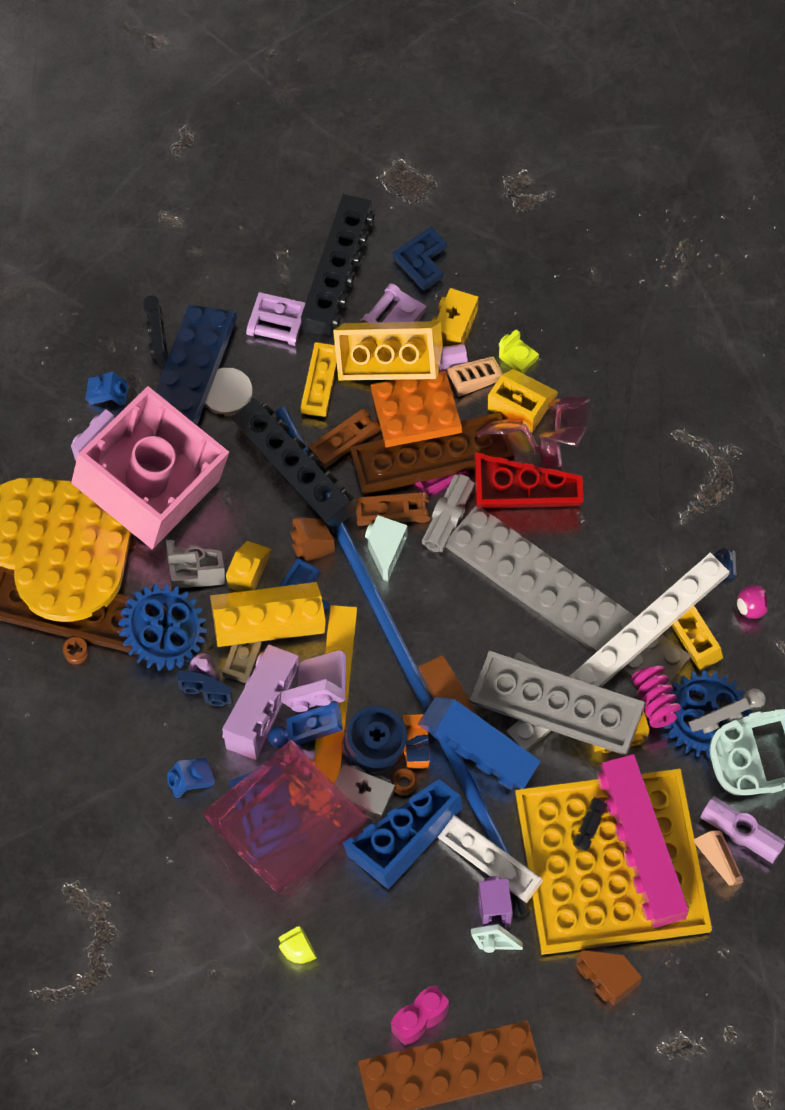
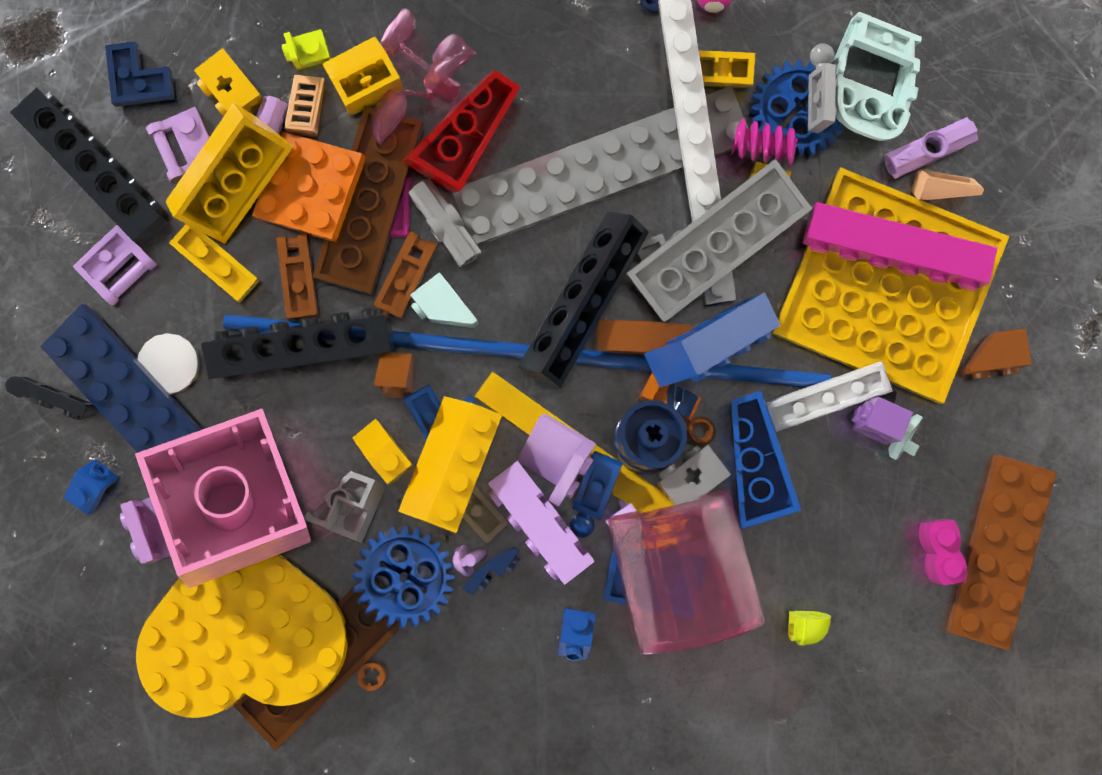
camera: 65 degrees left, 20 degrees up
black axle [573,798,607,852] -> none
none -> black brick [518,211,649,388]

